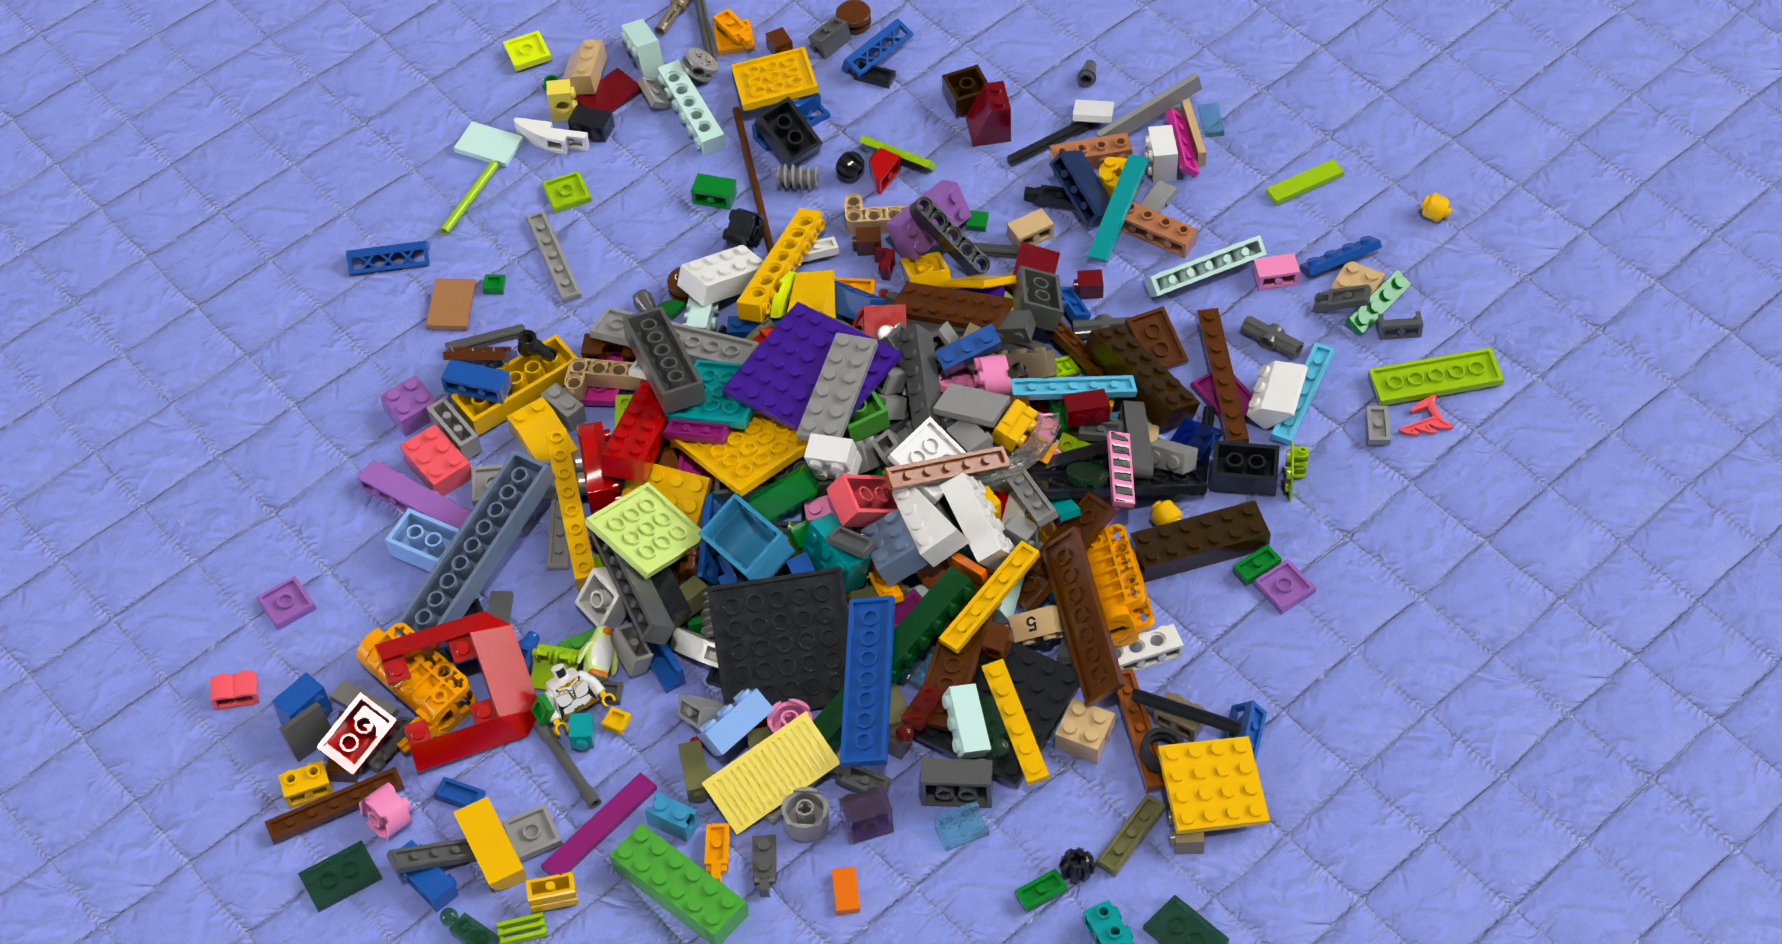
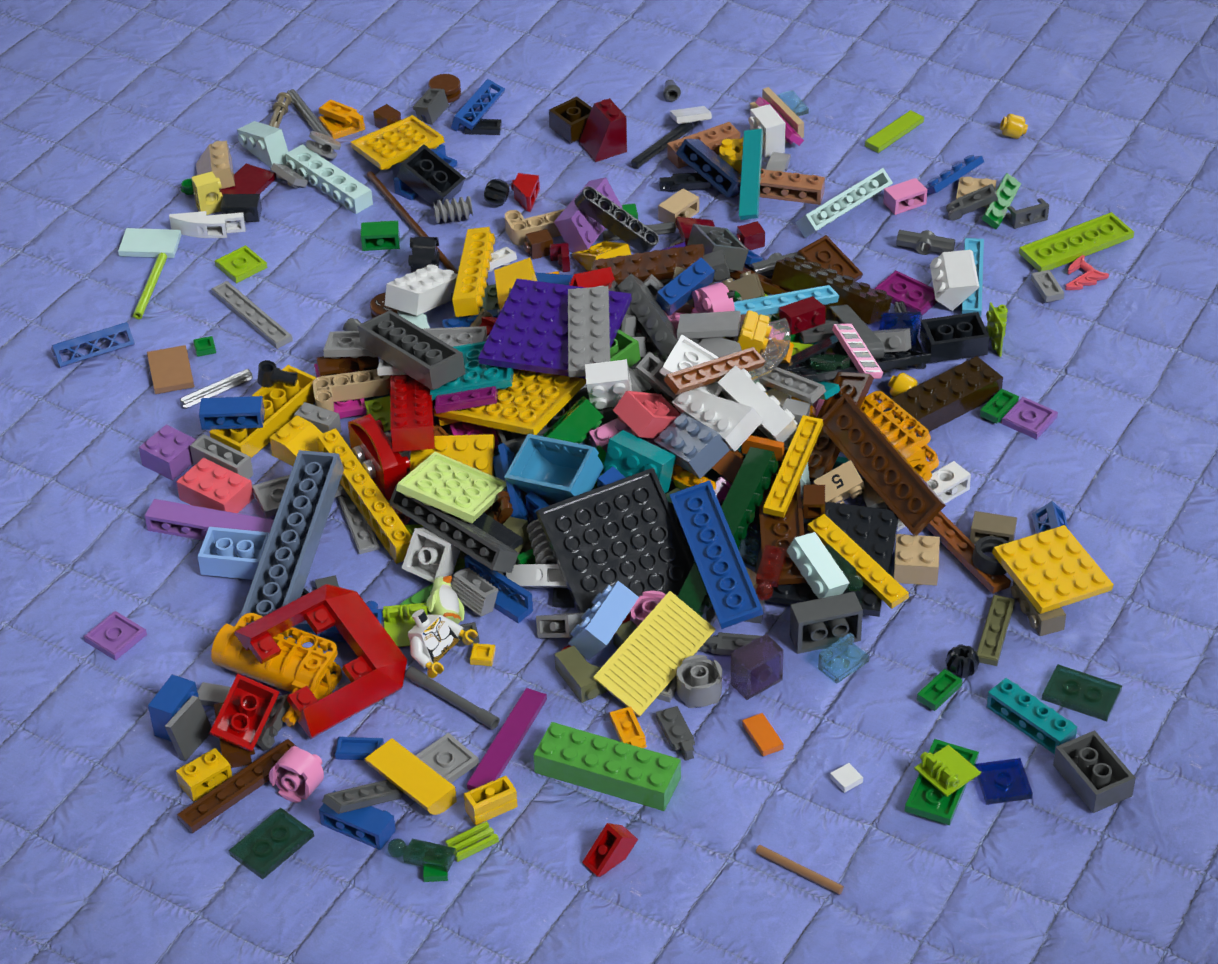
camera: 20 degrees left, 10 degrees down
coral brick [210,670,259,710] -> none
reddish brown plate [443,346,518,360] -> none
neon yellow plate [503,30,552,71] -> none
green tile [530,693,555,726] -> none
teal brick [568,713,595,750] -> none
dark azure brick [645,792,699,842] -> none
neon yellow tile [770,271,796,318] -> none
dark grey tile [826,525,877,559] -> none
lime tile [859,135,936,171] -> none
yellow tile [946,275,1017,288] -> none
light grey tile [1096,72,1202,137] -> none
black axle [1131,688,1242,735] -> none
reddish brown plate [1197,308,1249,443] -> none

